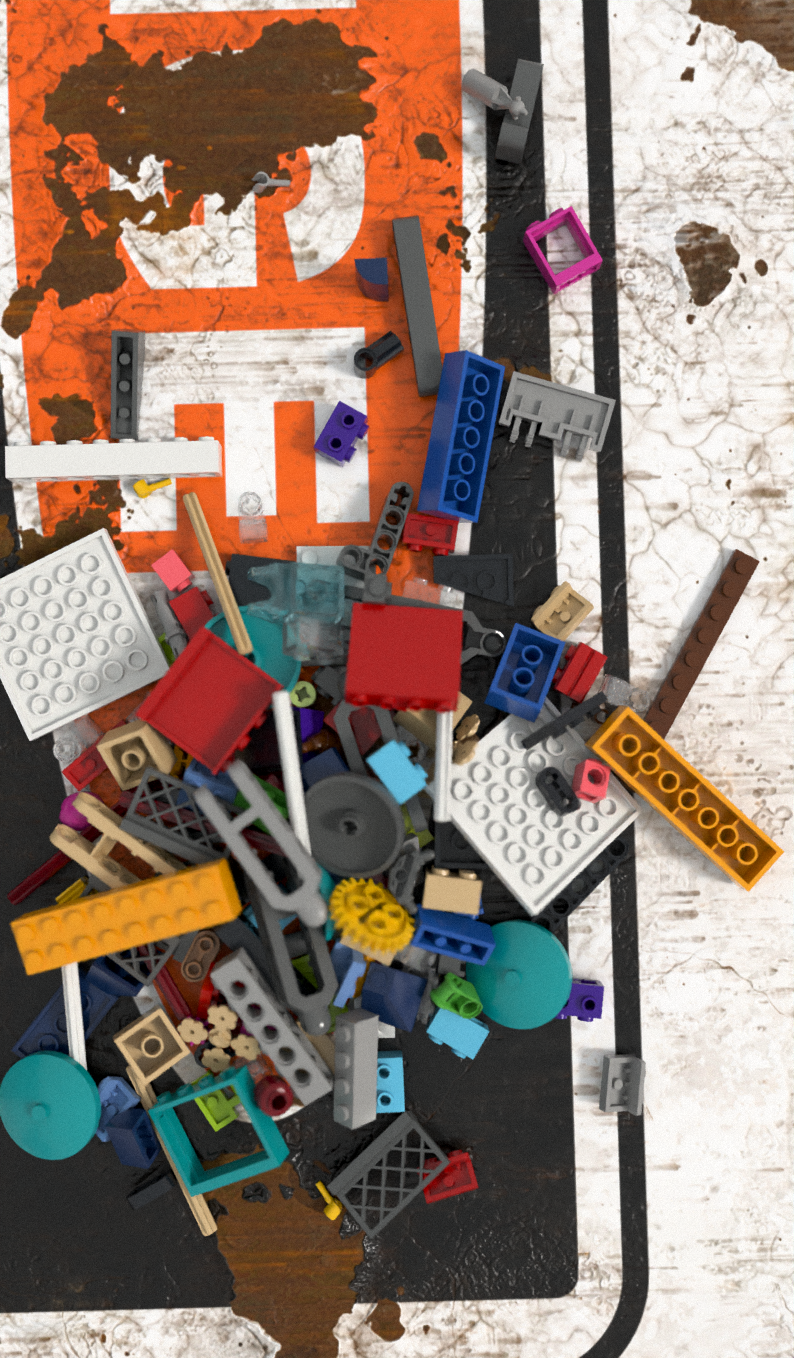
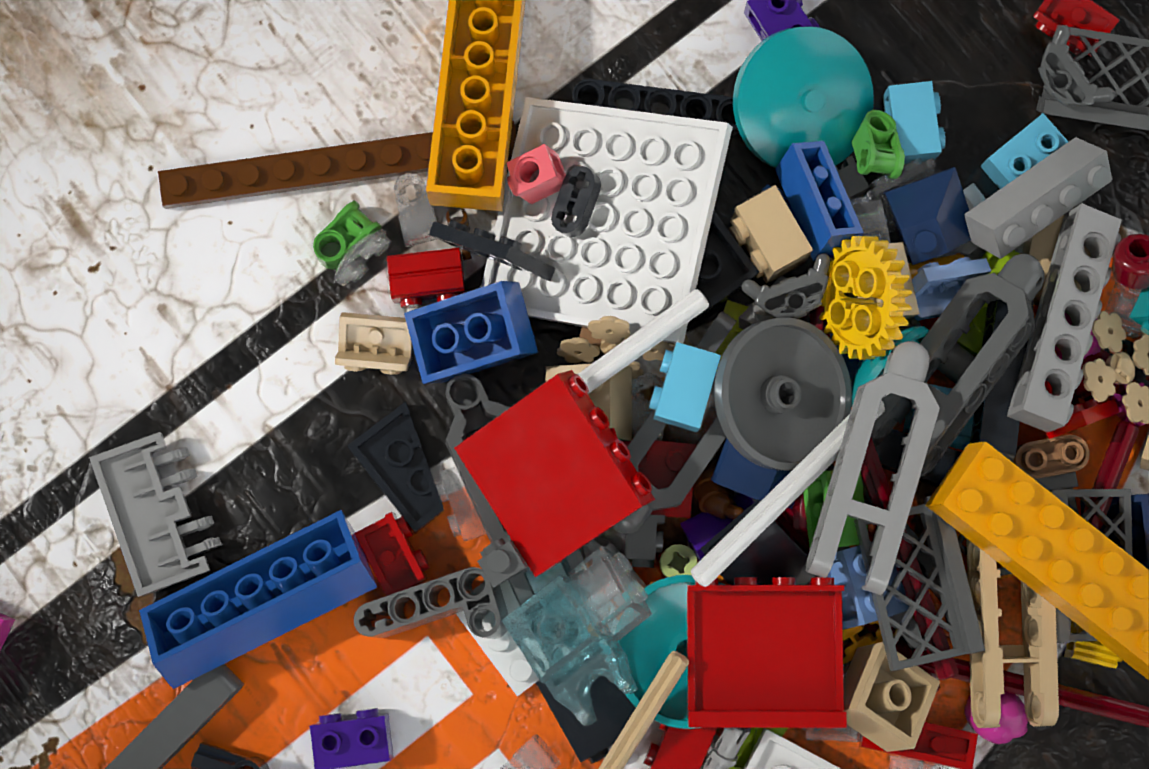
camera: 125 degrees left, 5 degrees down
none -> bright green piece [313,200,381,269]
none -> clear dish [333,229,392,286]
none -> dark grey piece [1038,25,1115,107]

